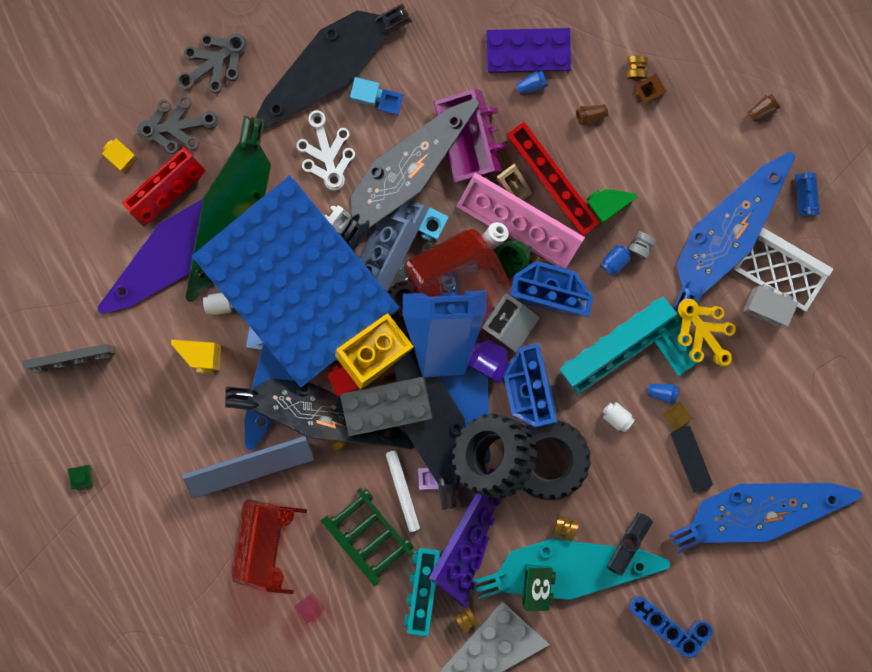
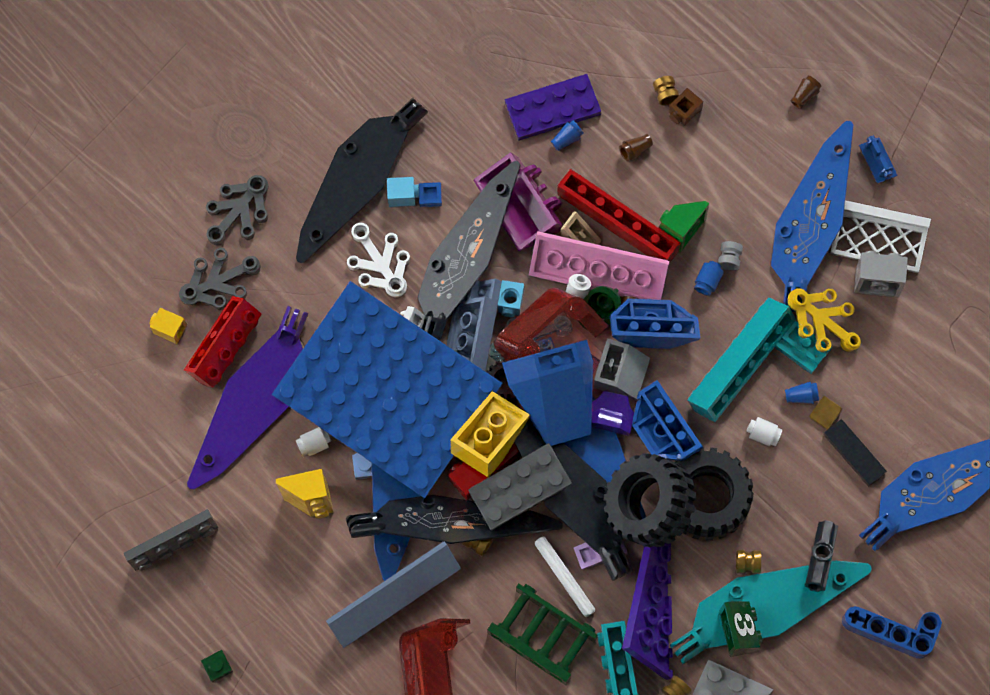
camera: 10 degrees left, 15 degrees down
dark green wing [185,116,271,302] -> none

